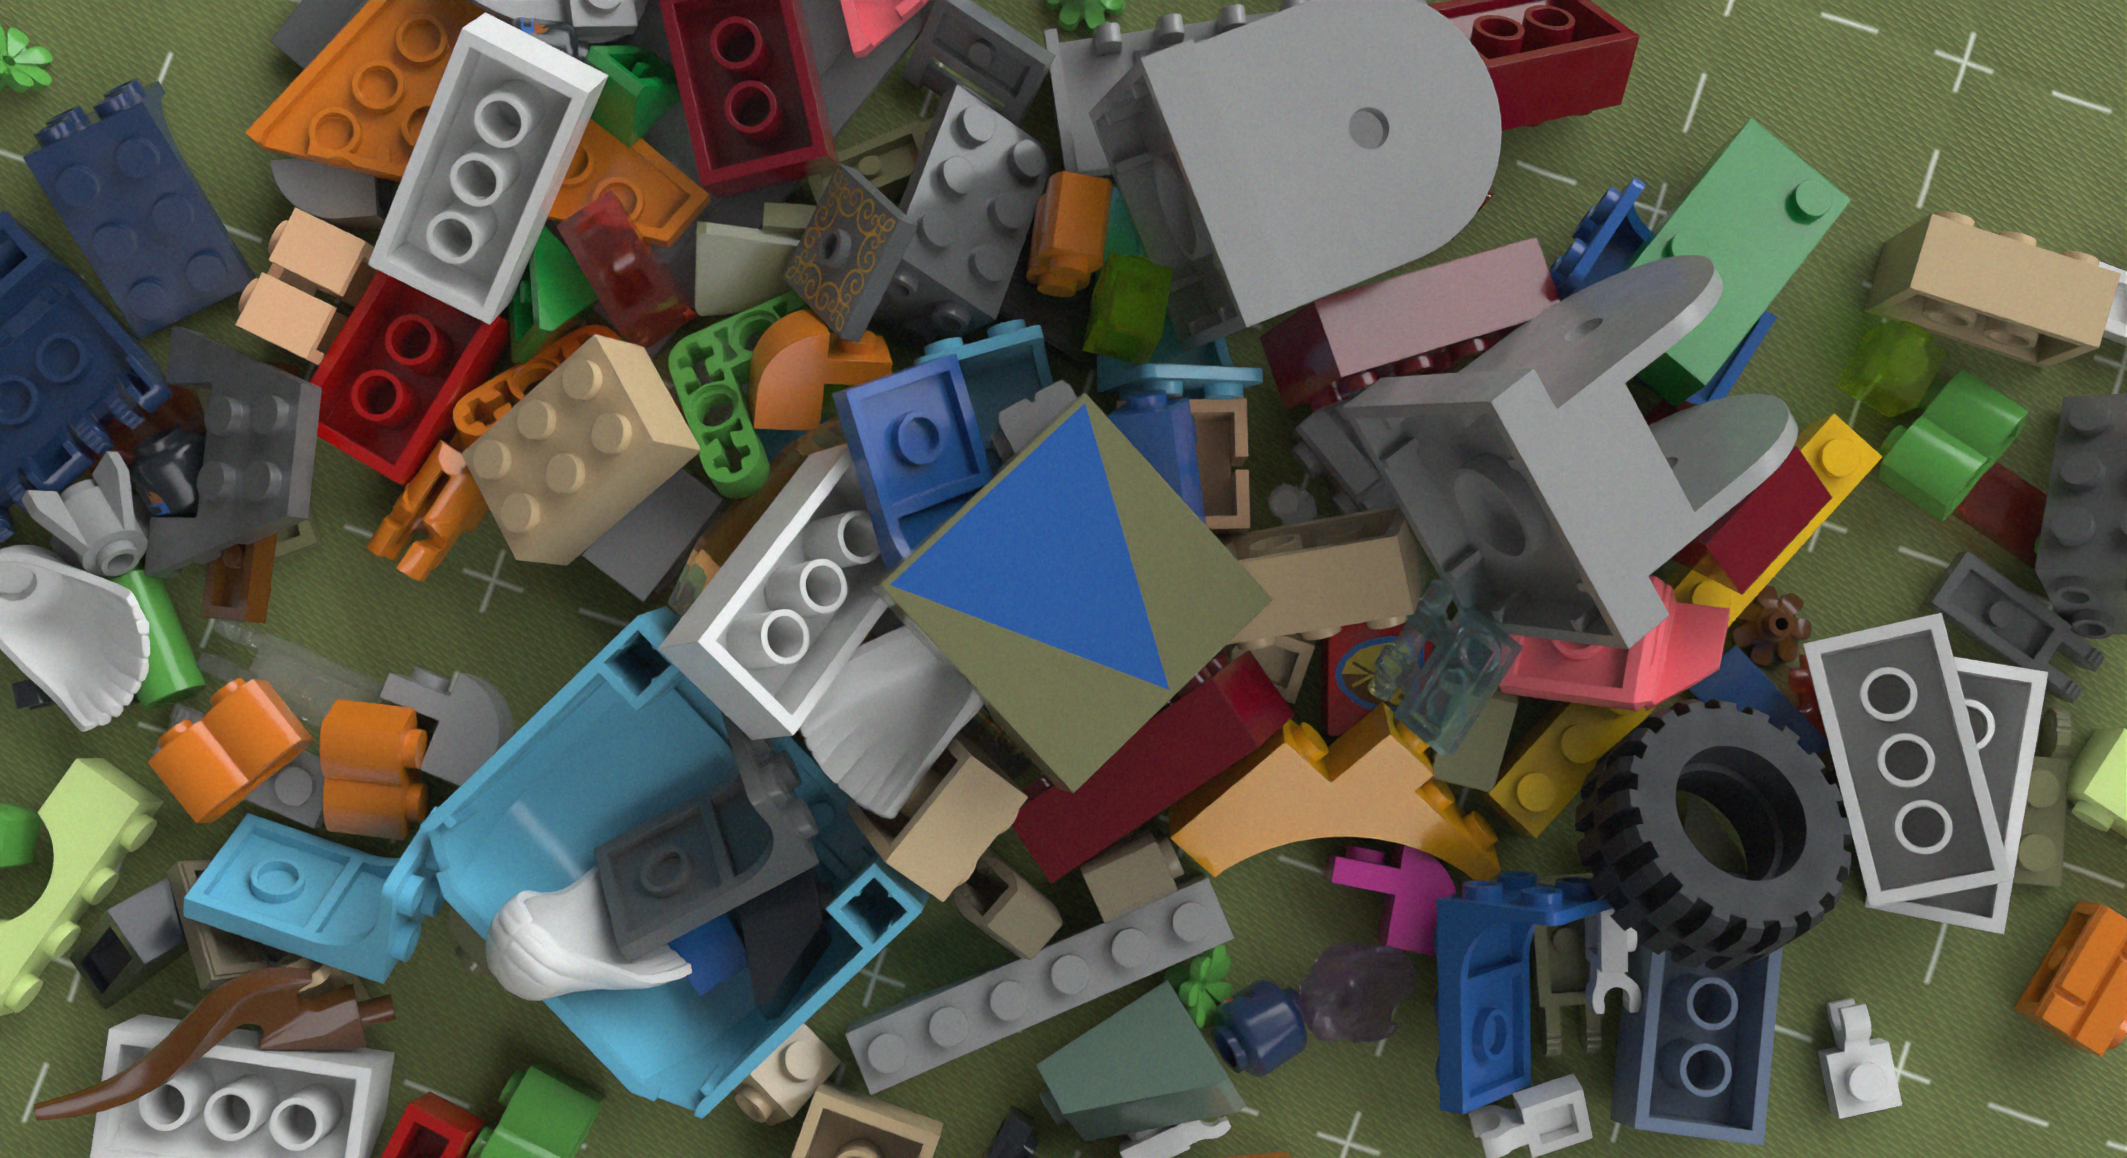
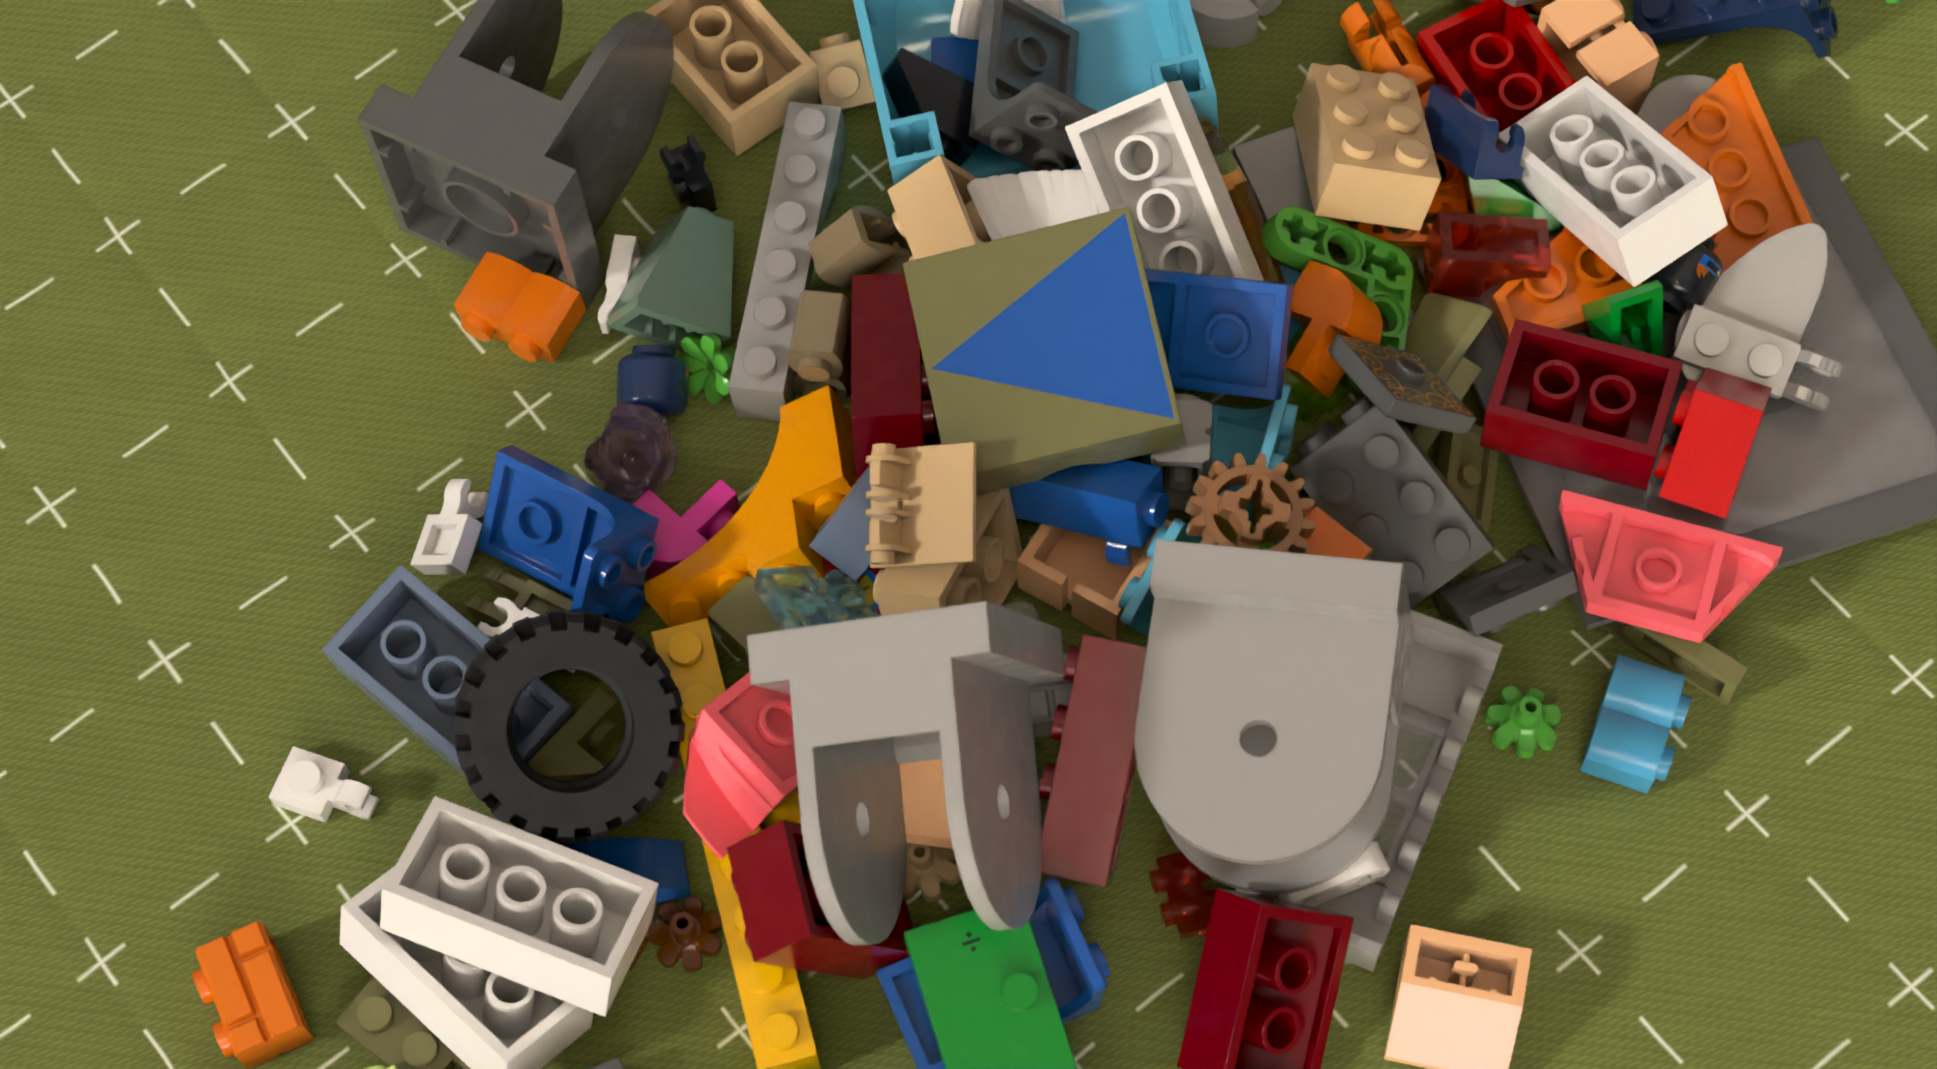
camera: 130 degrees right, 20 degrees down
none -> sand blue brick [809,466,871,581]
none -> tan hinge [865,442,977,569]
none -> medium nougat gear [1185,453,1316,554]
none -> dark blue hinge [1425,84,1525,180]

